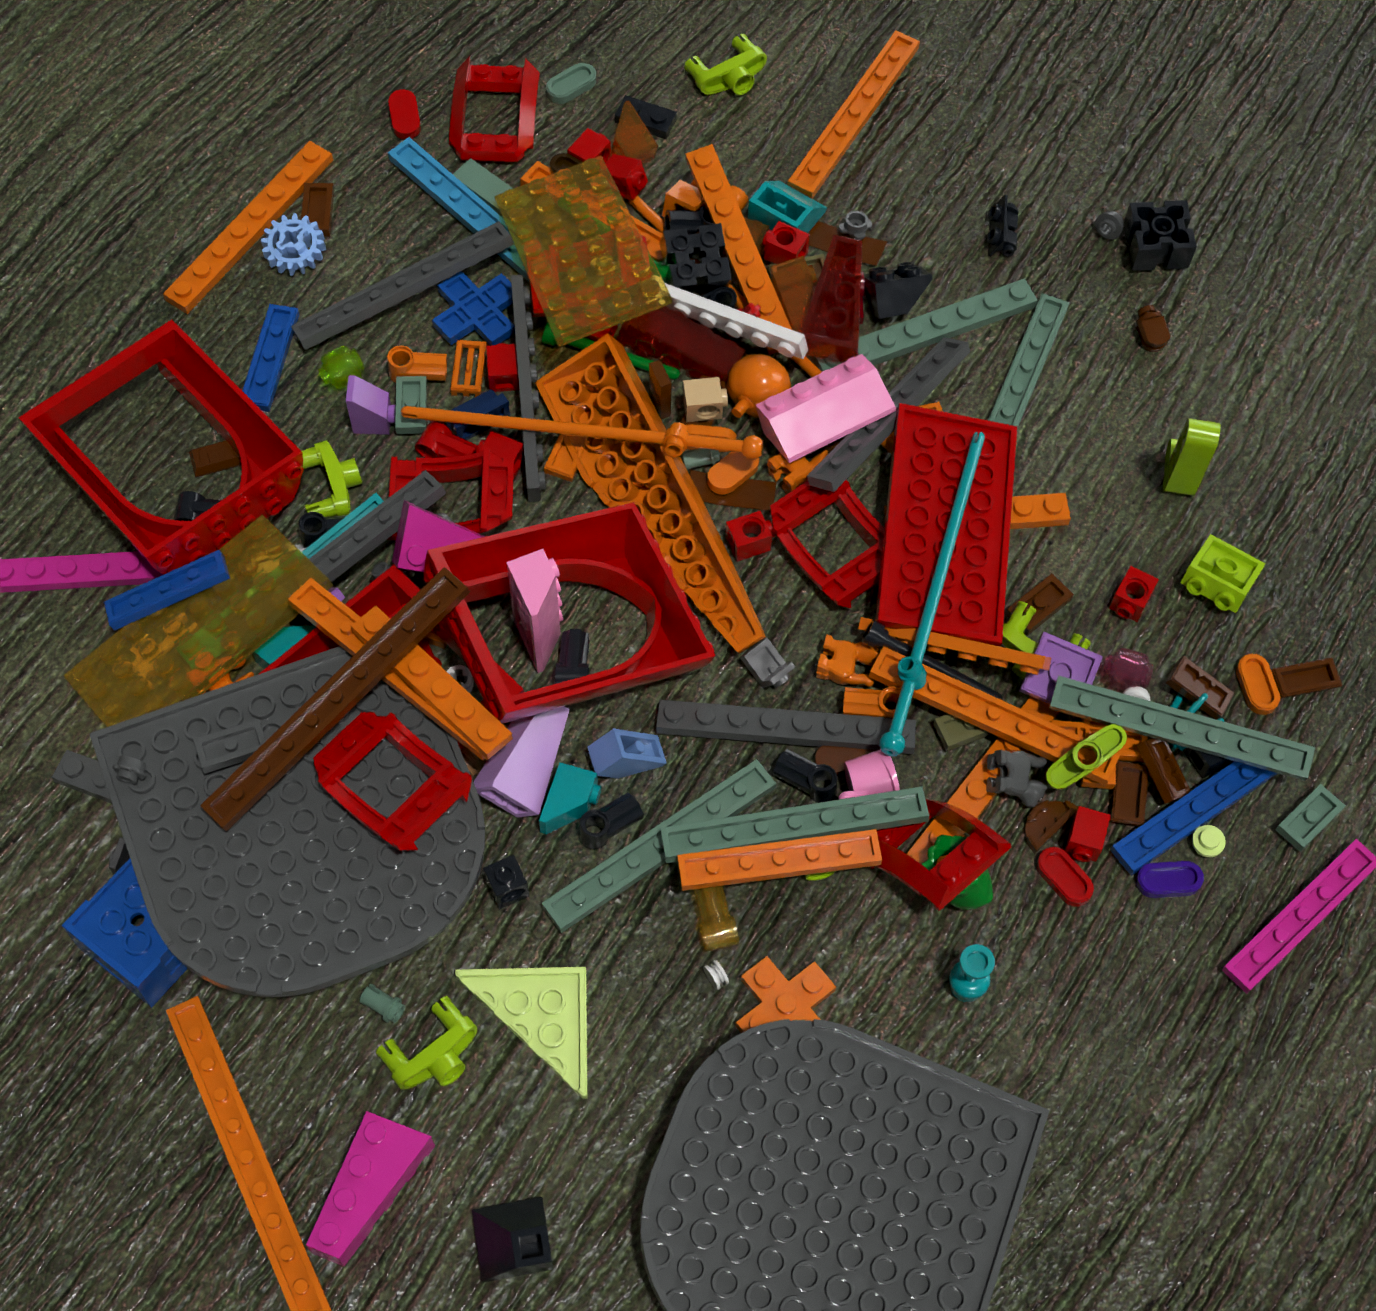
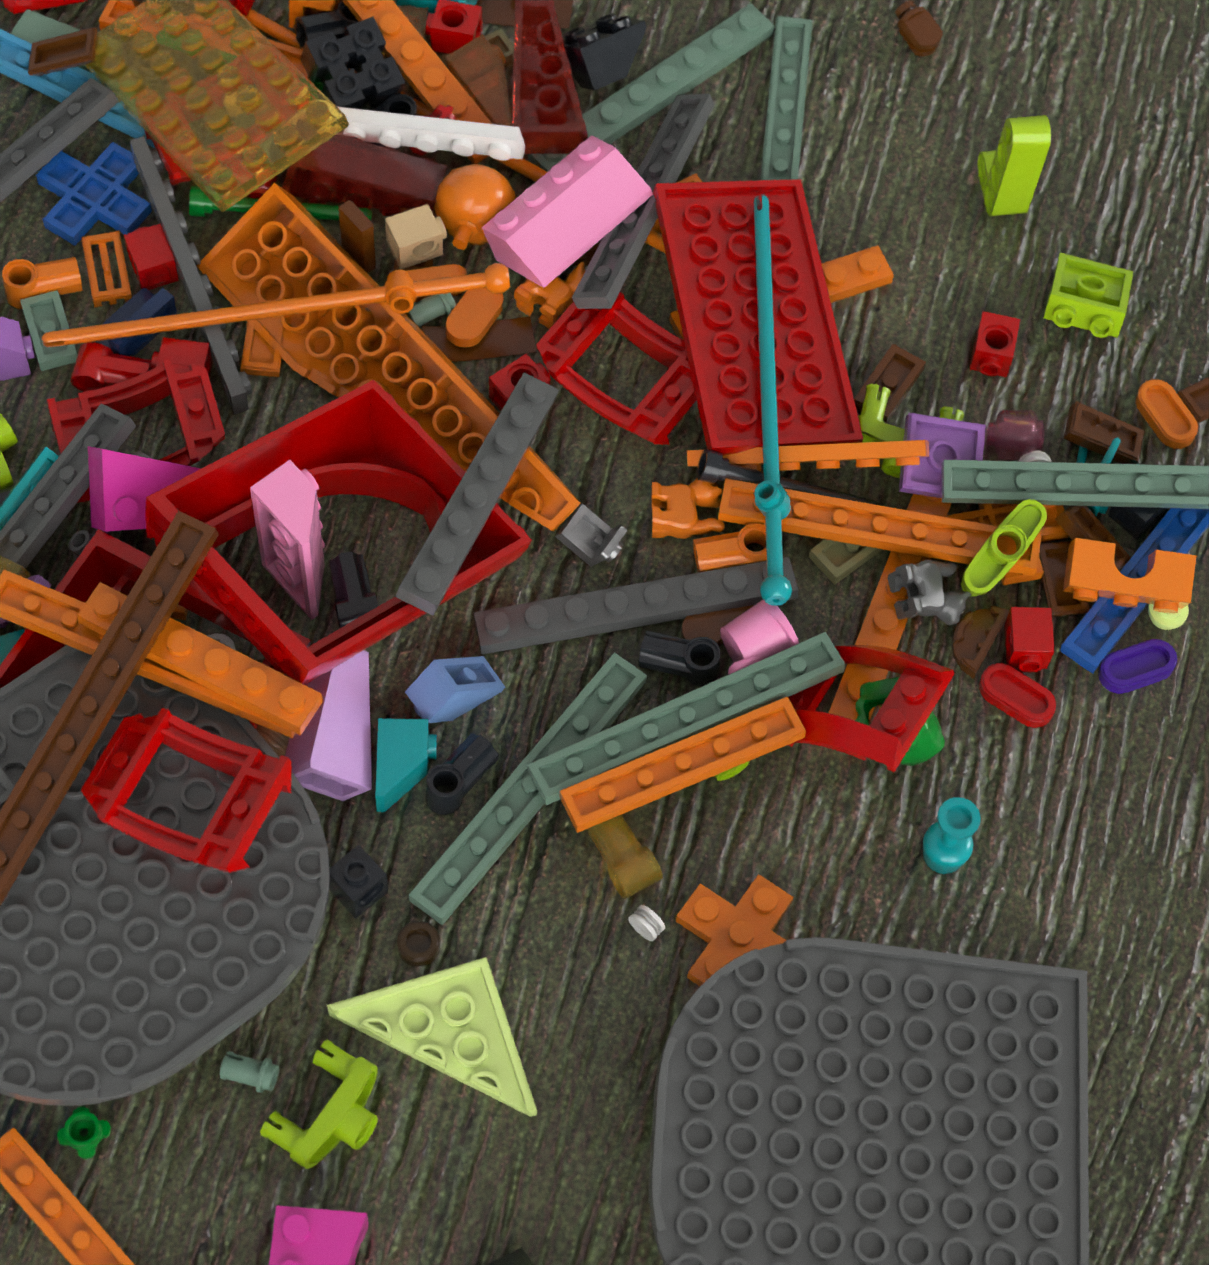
camera: 20 degrees left, 0 degrees up
none -> reddish brown tile [28,27,98,76]
none -> green plate [57,1107,111,1159]
none -> dark grey plate [395,373,559,615]
none -> dark brown tile [397,921,440,967]
none -> orange arch [1063,538,1197,613]

